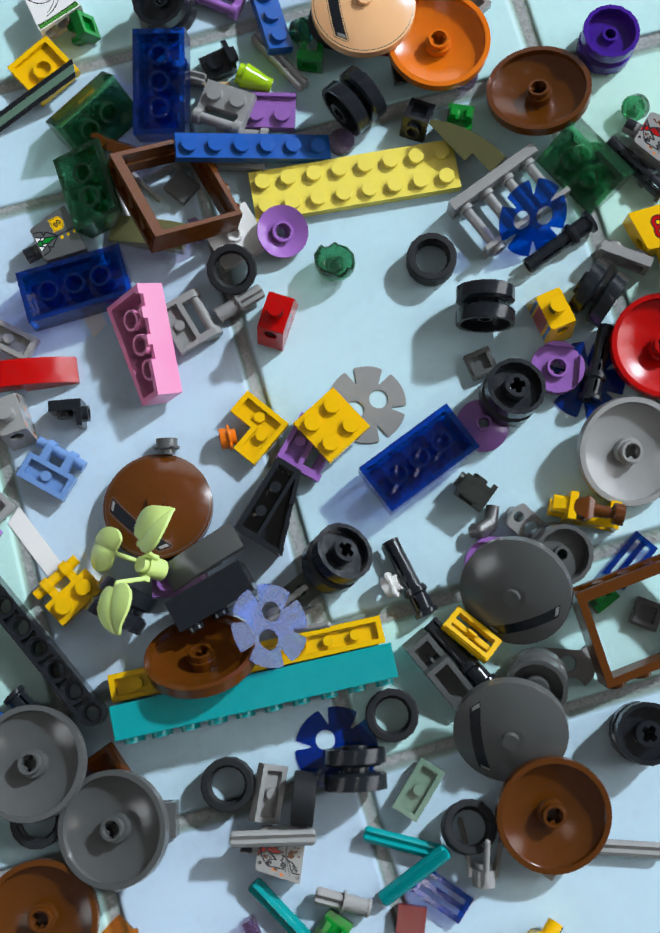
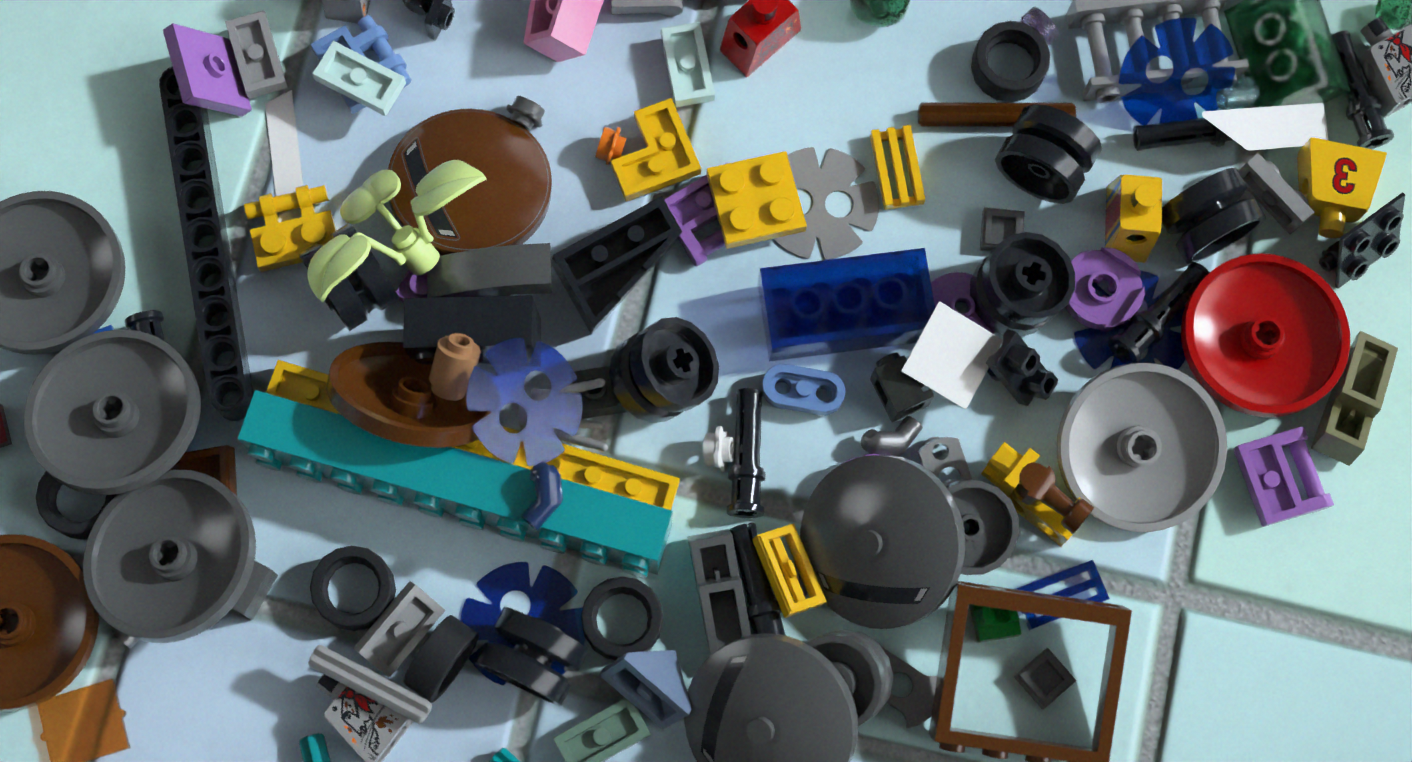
camera: 20 degrees right, 5 degrees down
none -> light aqua plate [312,41,406,116]
none -> medium nougat brick [429,333,481,400]
none -> dark blue arm [521,462,563,531]
none -> sand blue slope [599,650,692,730]
none -> light aqua plate [661,22,715,107]
none -> medium blue plate [762,364,846,415]
none -> yellow tile [870,125,926,210]
none -> white sticker [901,301,1003,409]
none -> reddish brown axle [917,102,1076,127]
none -> black hips [986,329,1058,406]
none -> tile [1021,7,1059,46]
none -> white sticker [1202,103,1329,151]
none -> clear light blue arm [1216,77,1260,110]

